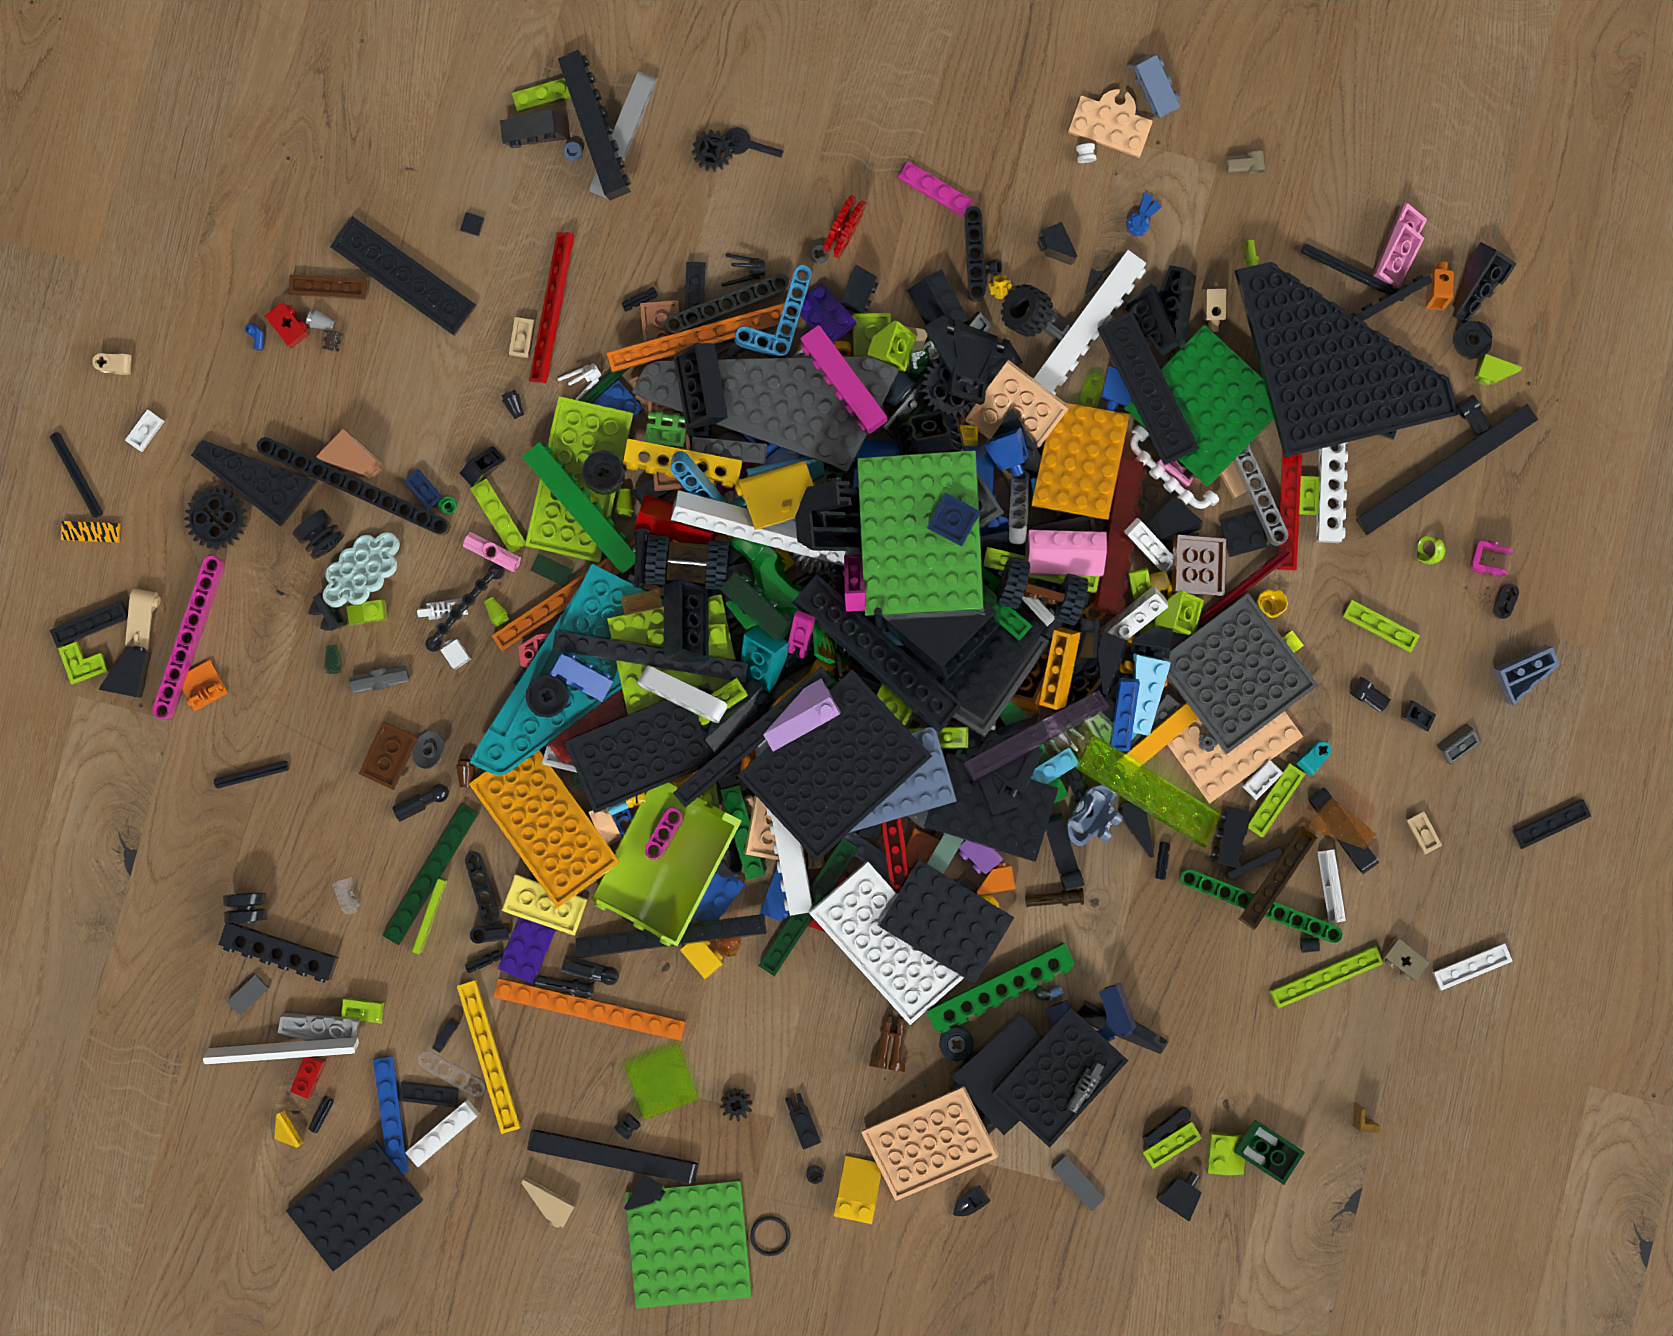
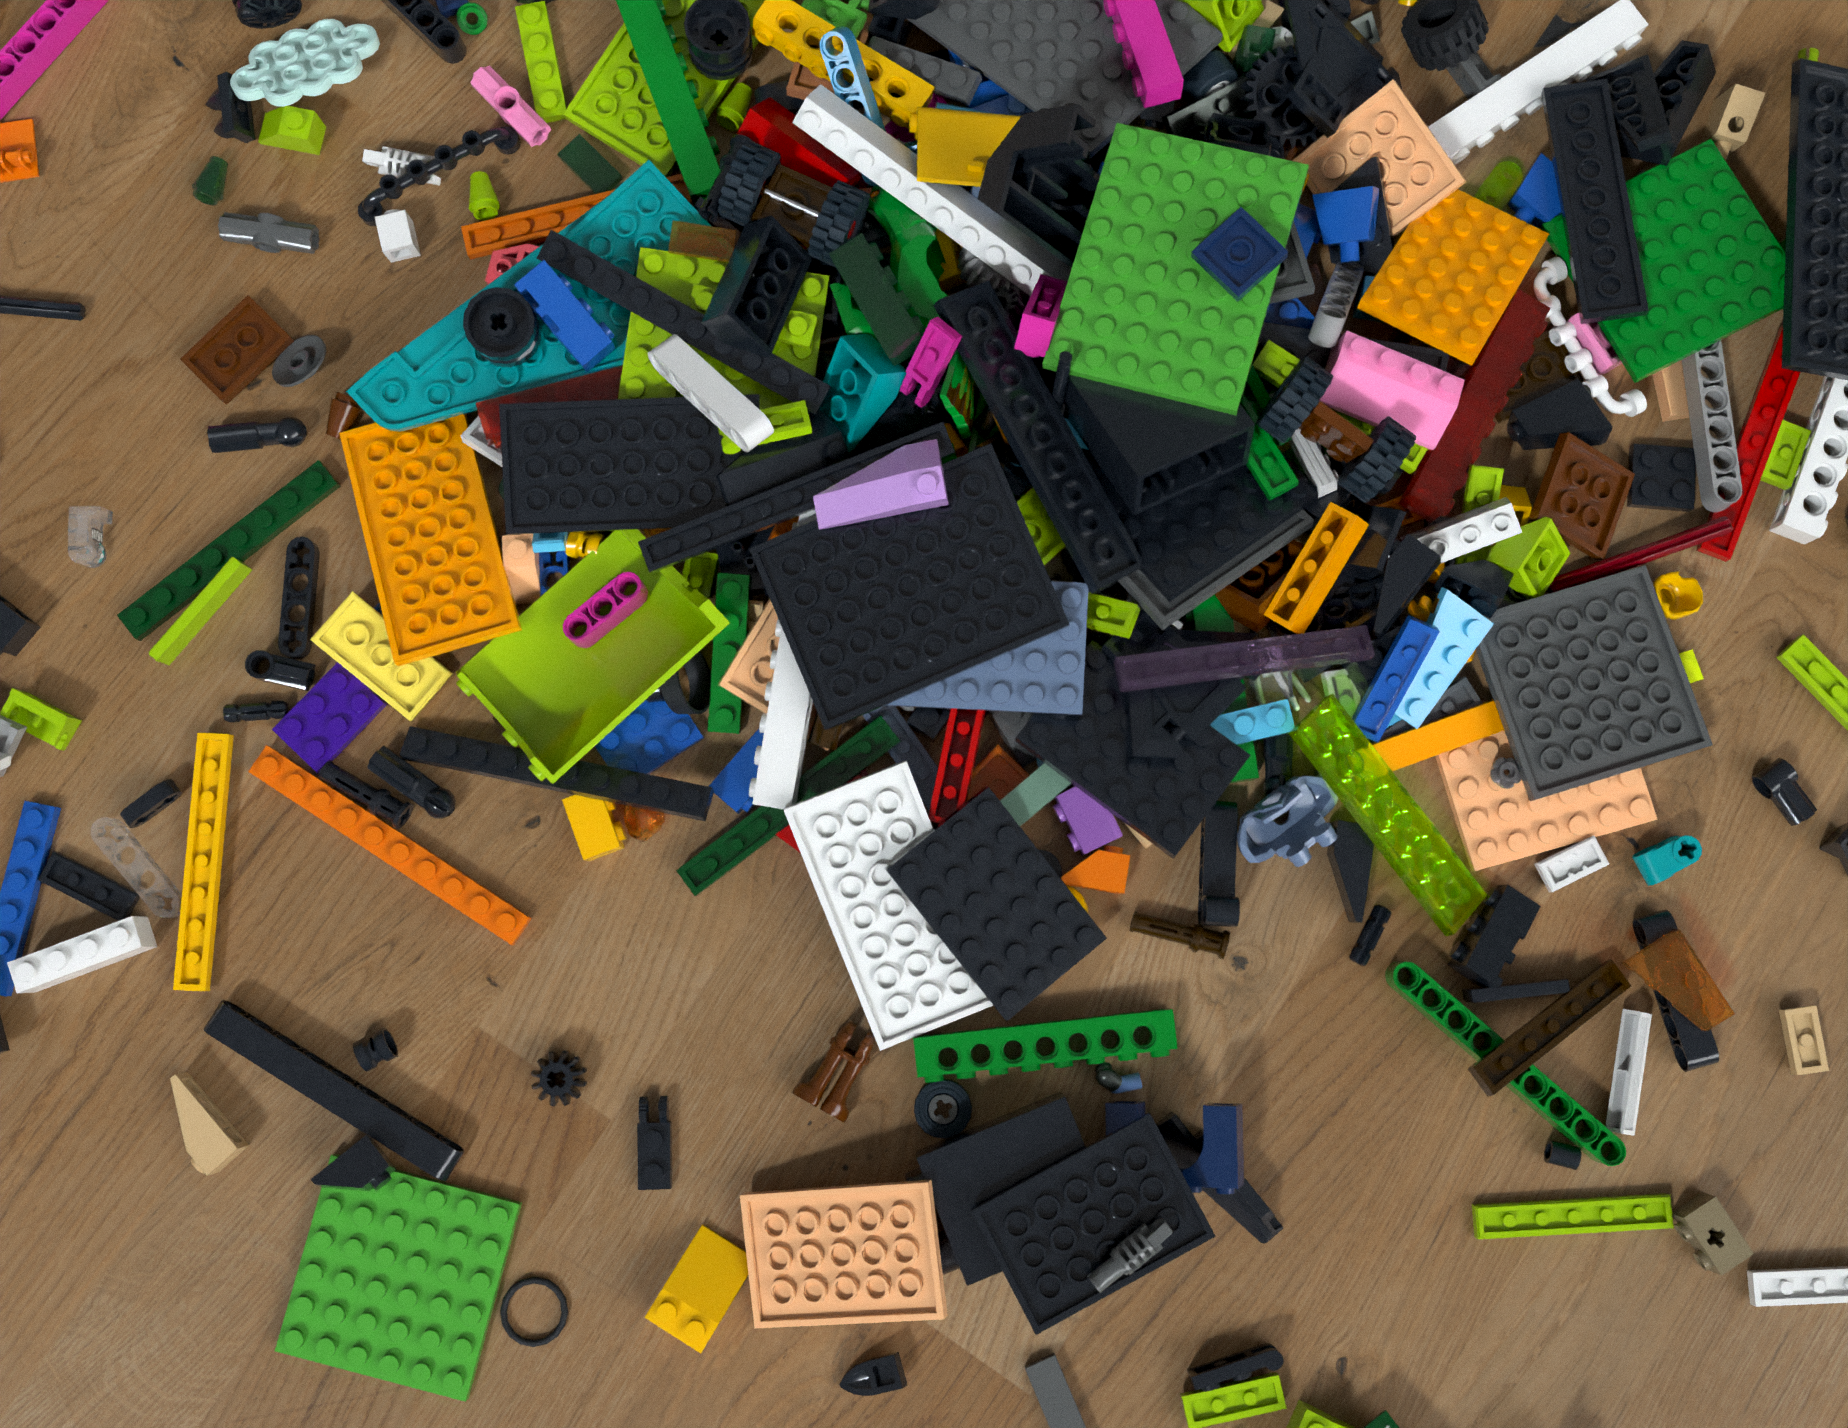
camera: 15 degrees right, 5 degrees down
clear neon green plate [625,1045,699,1120] -> none
black bush [806,1165,824,1184] -> none
white plate [1124,518,1173,574] -> none
lime plate [1248,763,1306,838] -> none

